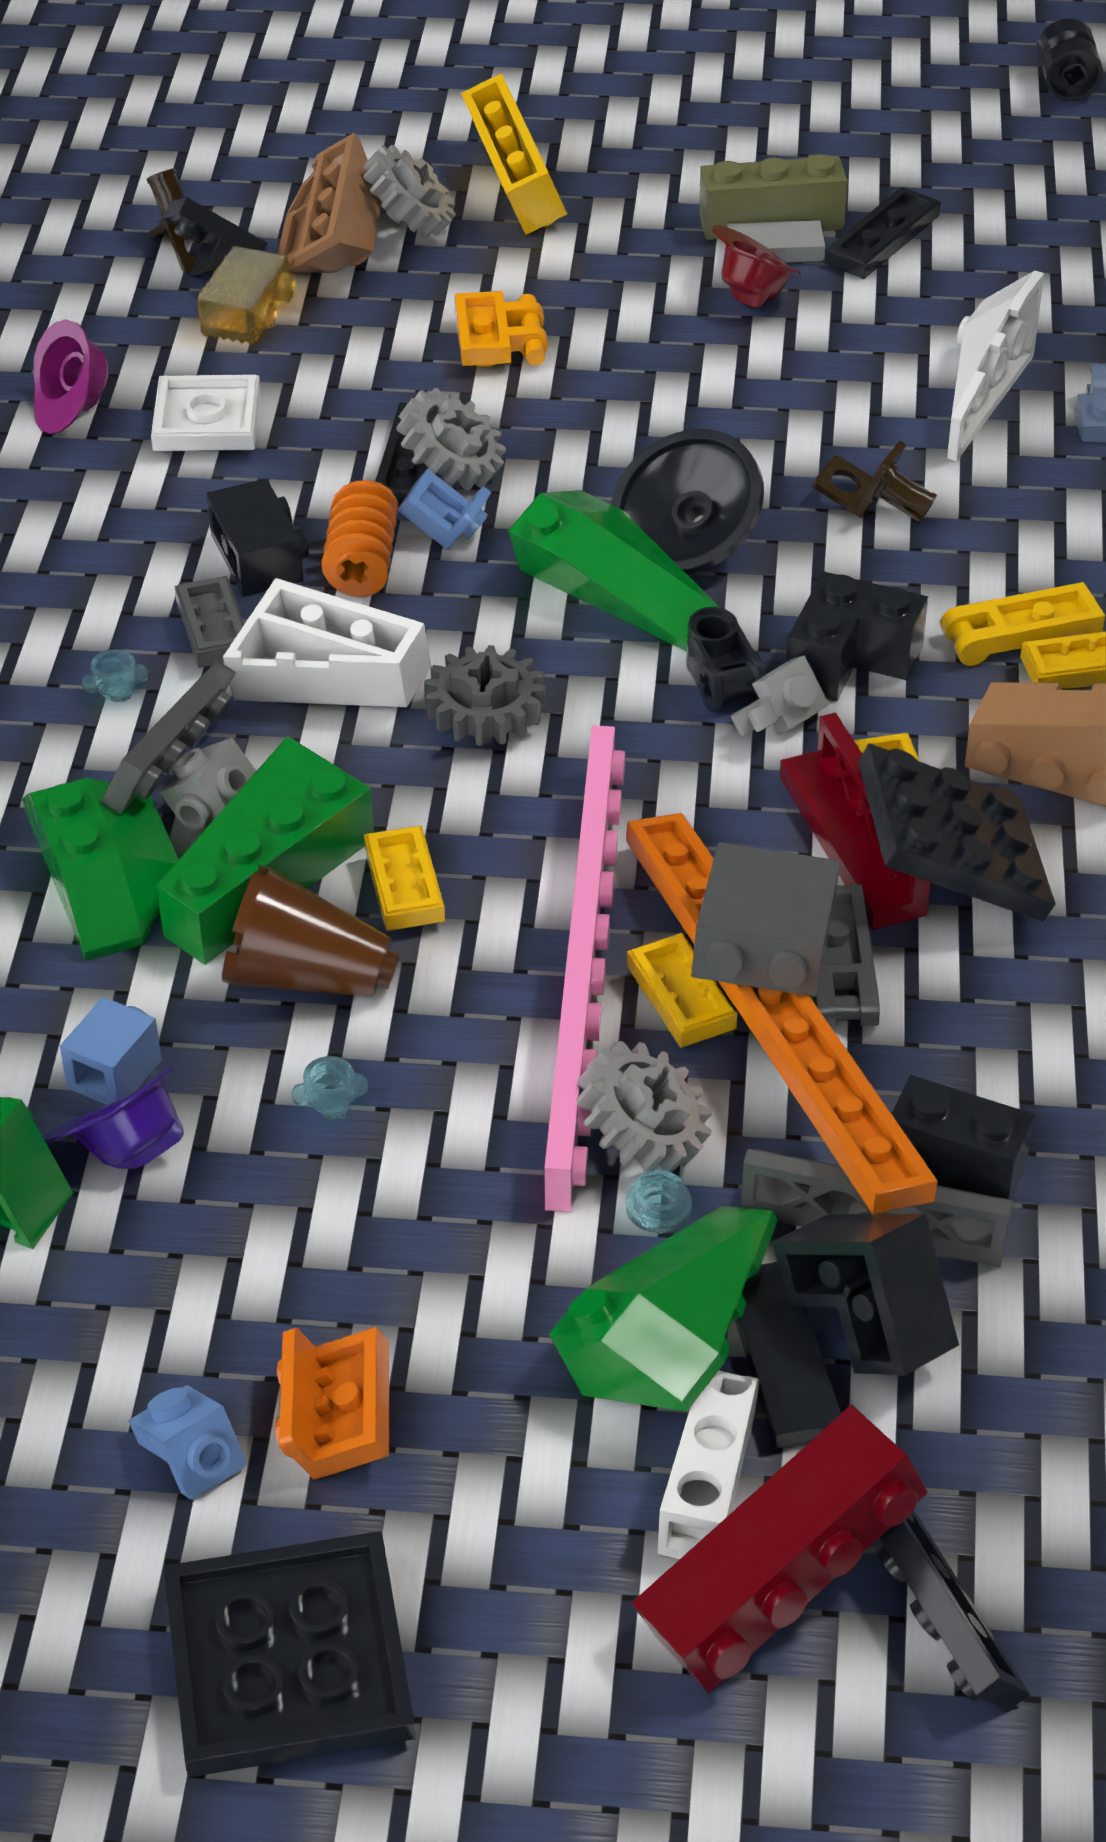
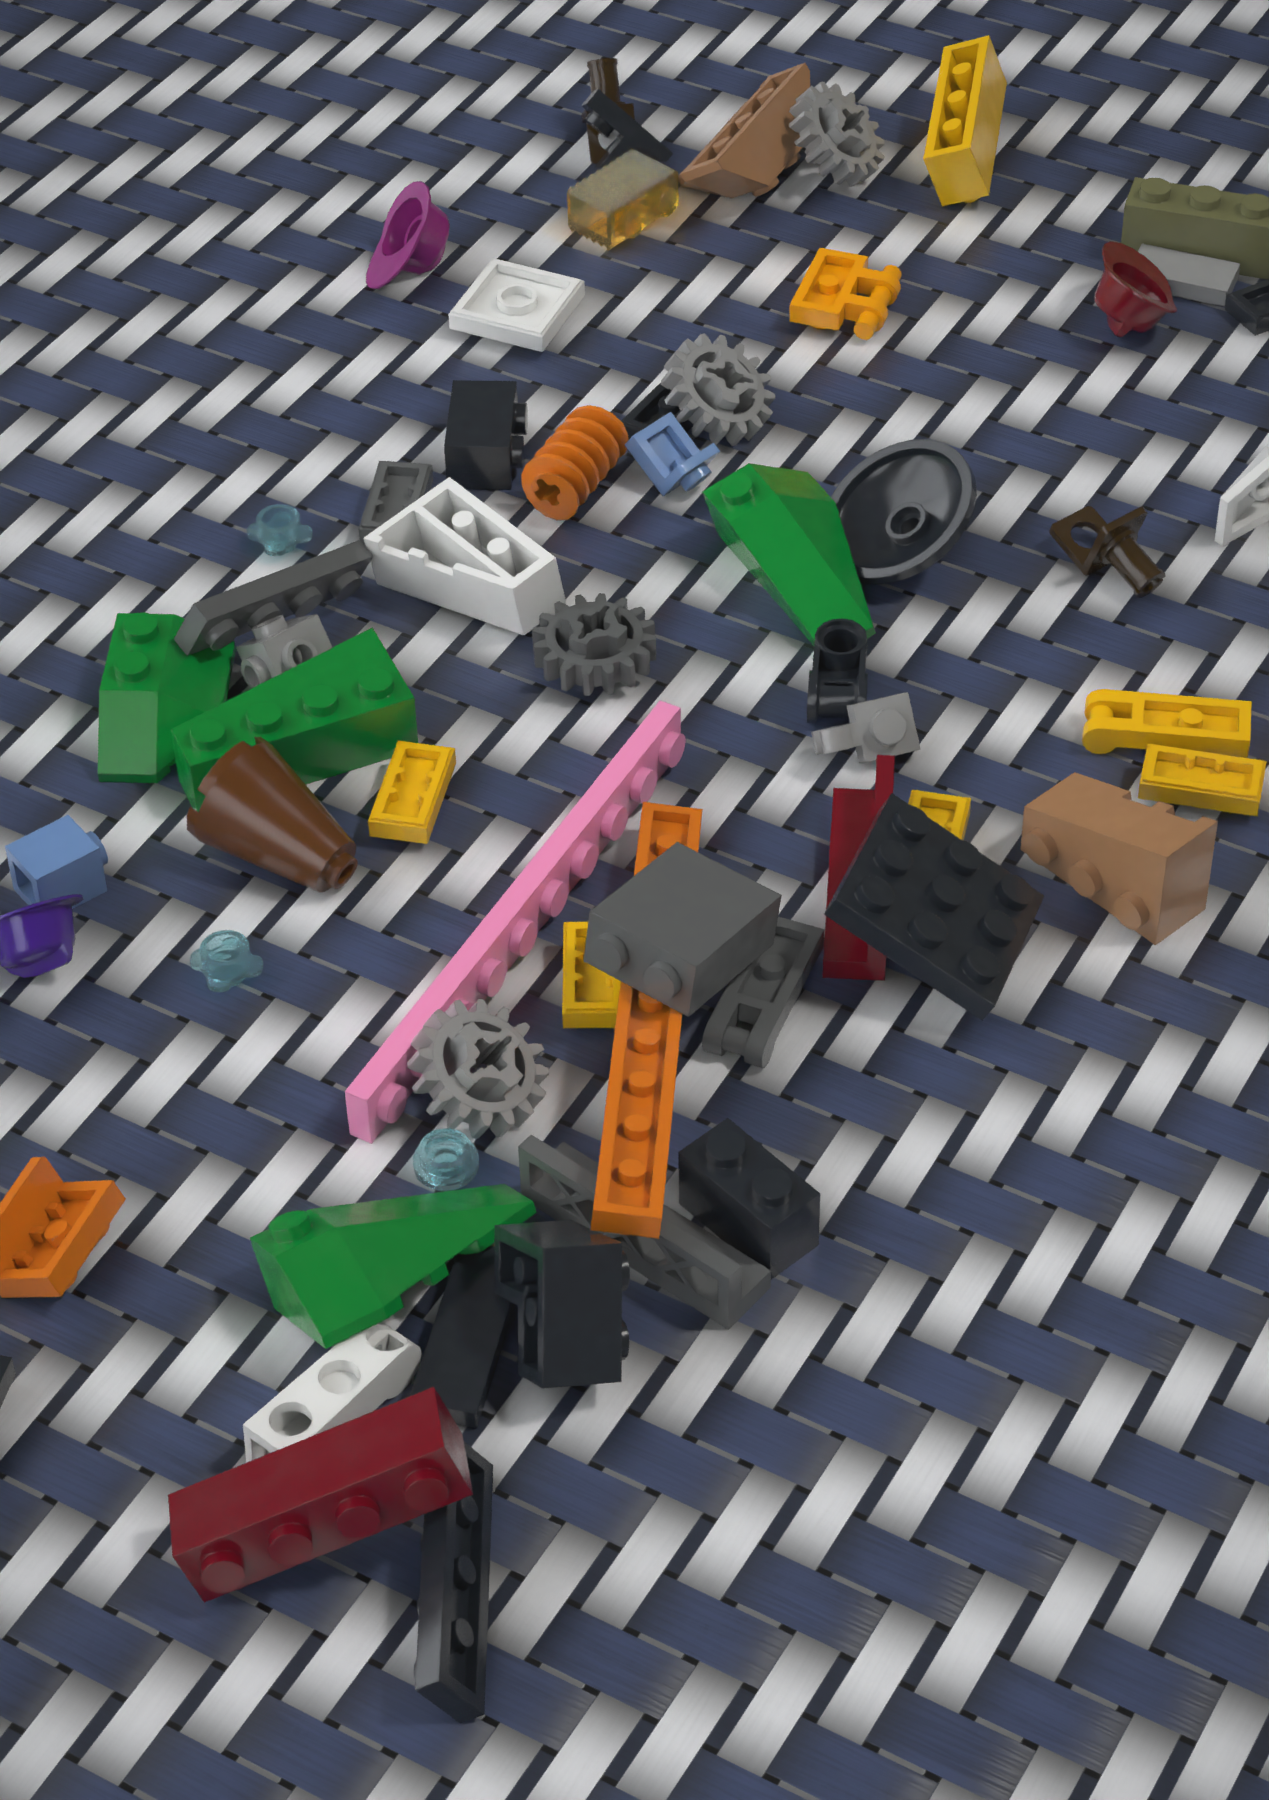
camera: 25 degrees right, 0 degrees up
black brick [786,571,928,701] -> none

